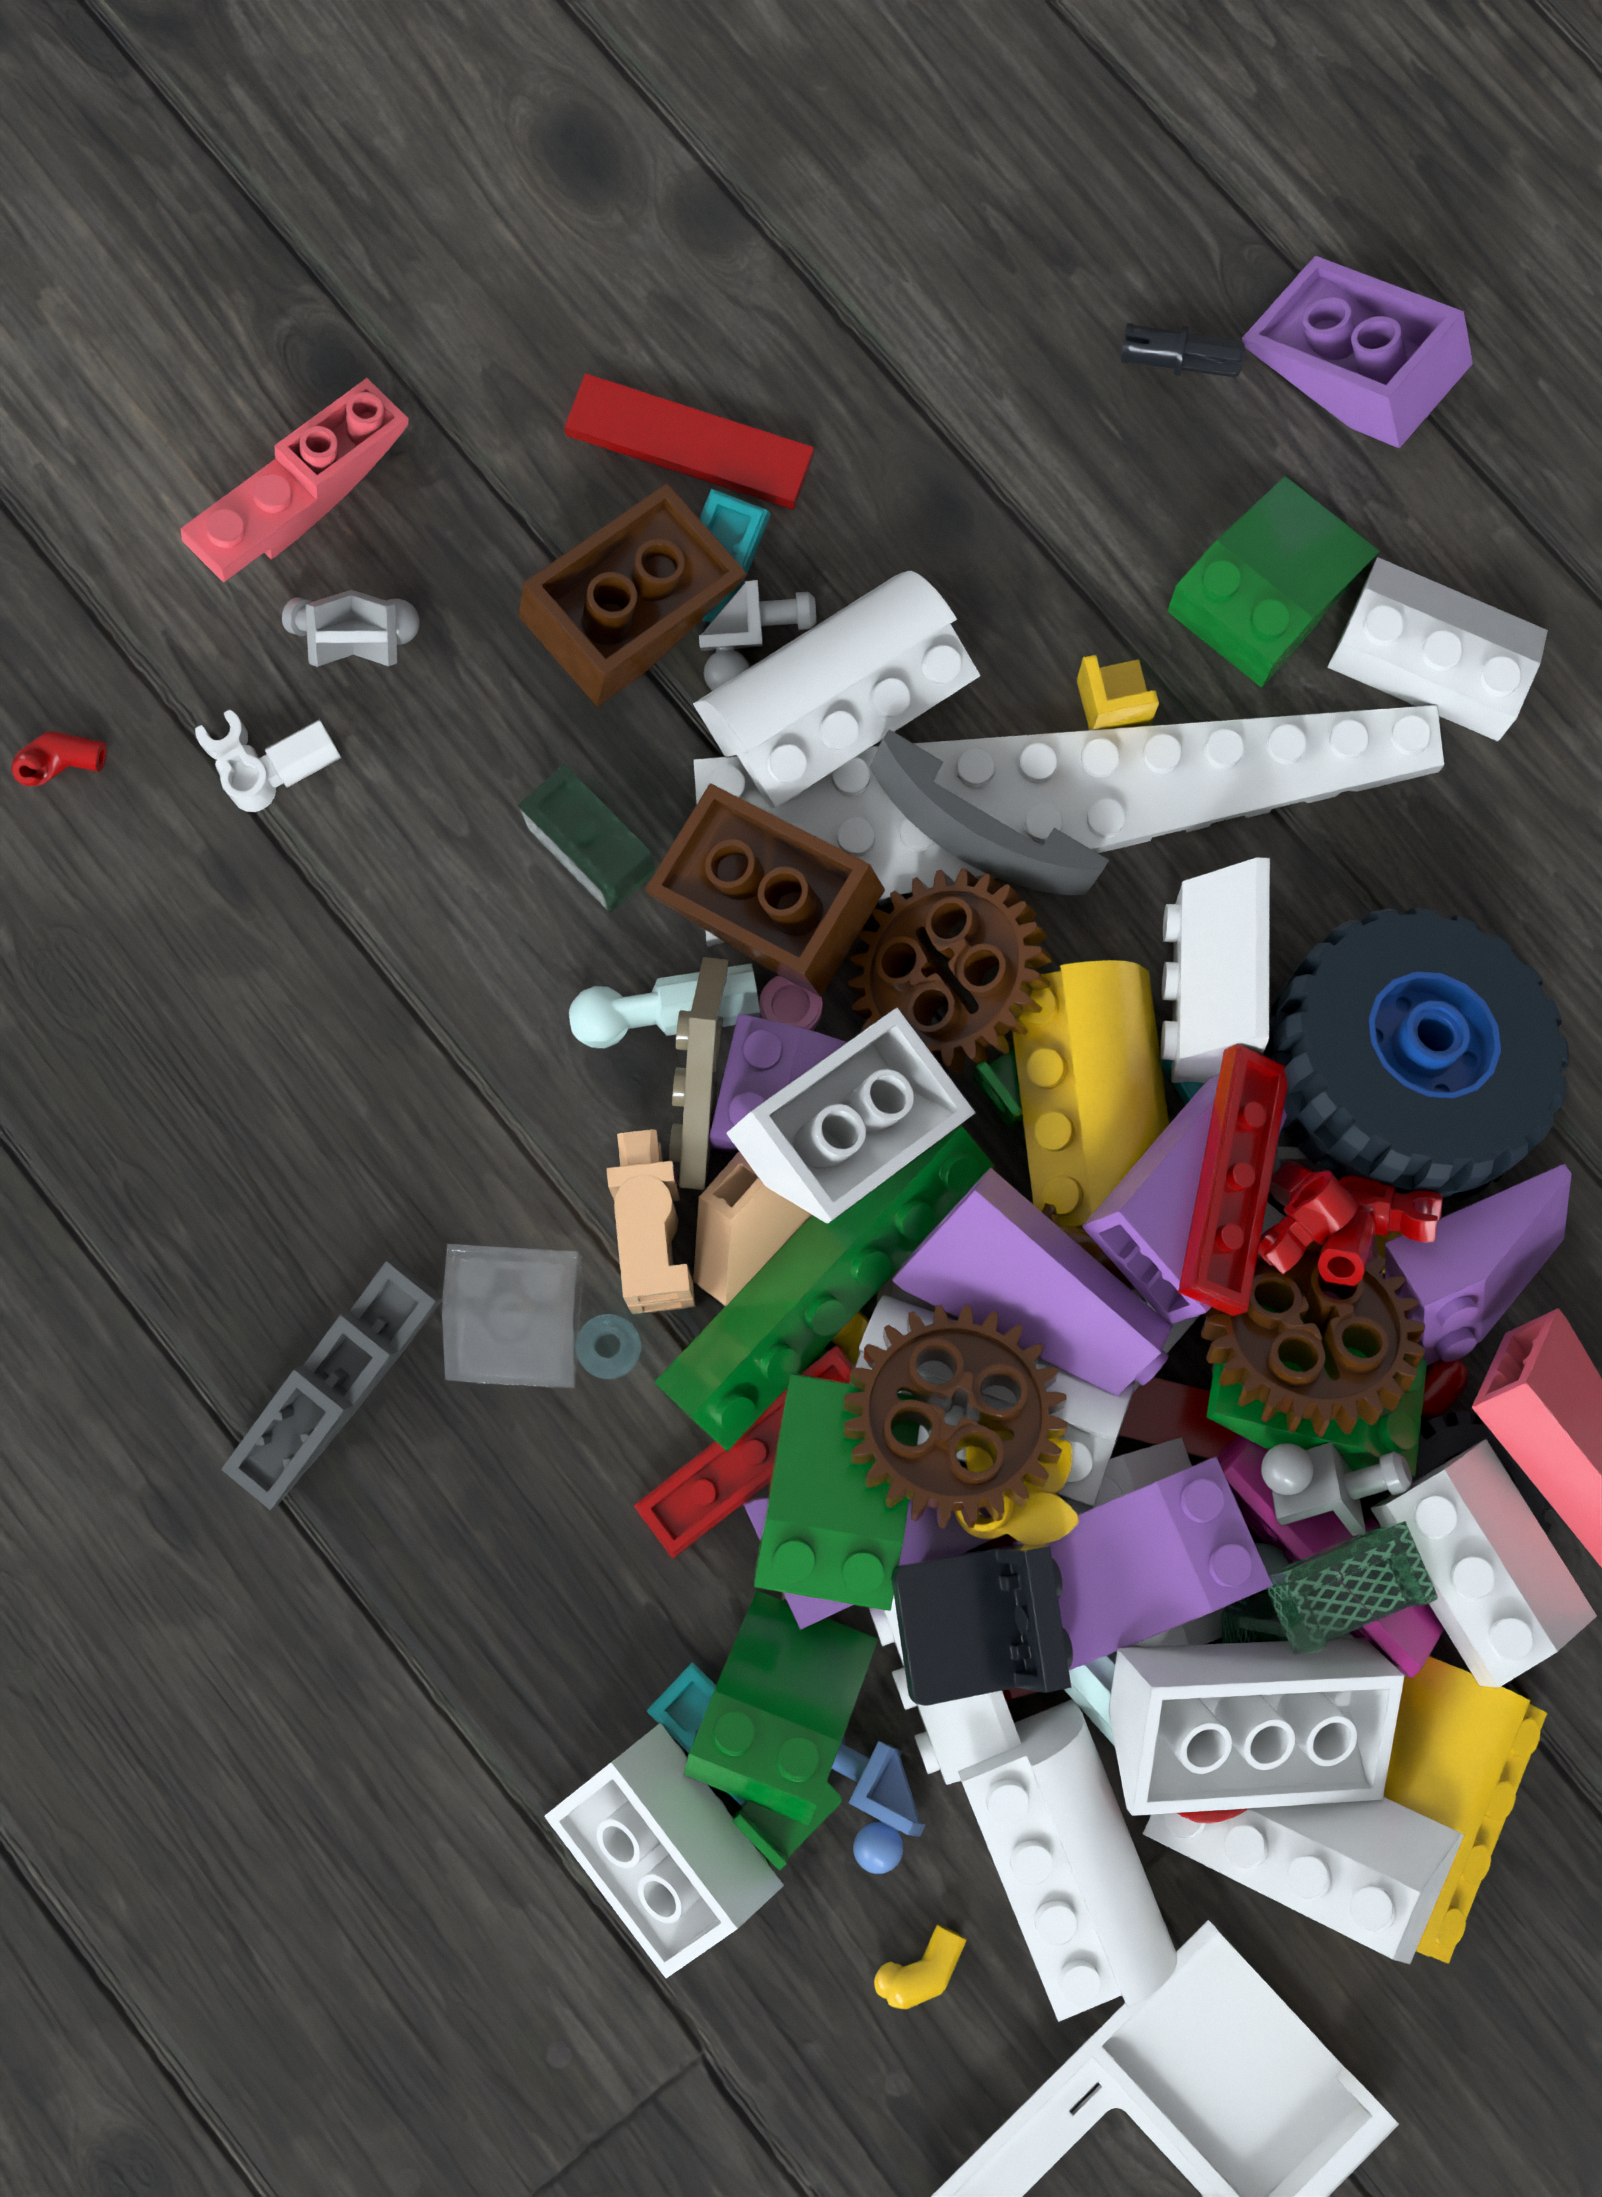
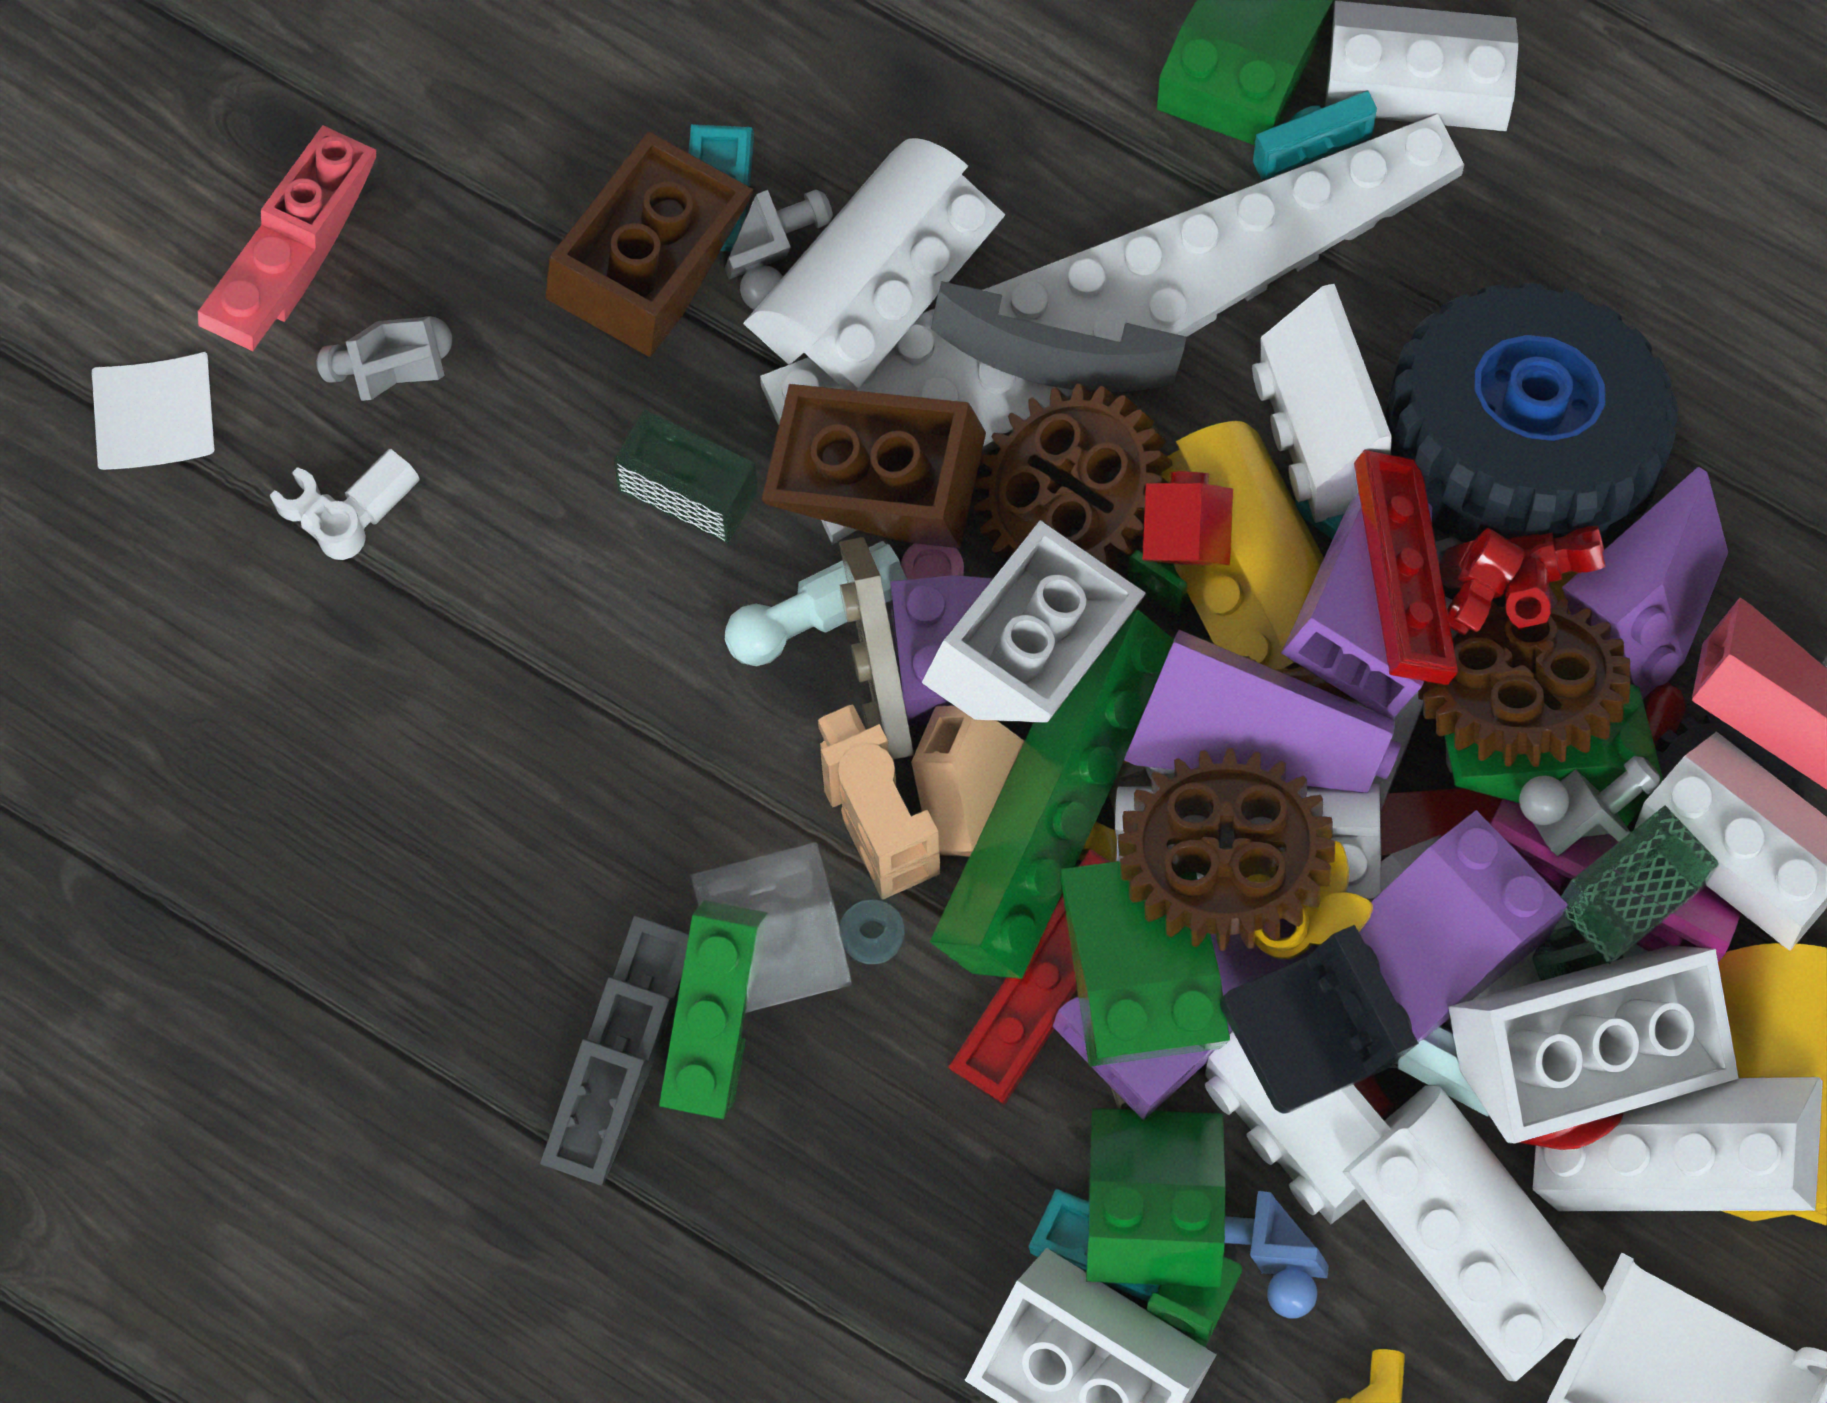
camera: 20 degrees left, 10 degrees down
red arm [11,731,107,787] -> none
red tile [564,373,814,510] -> none
yellow panel [1077,655,1159,731] -> none
none -> white sticker [92,352,214,470]
none -> green arch [659,900,768,1119]
none -> red brick [1143,471,1233,565]
none -> teal plate [1253,91,1377,179]

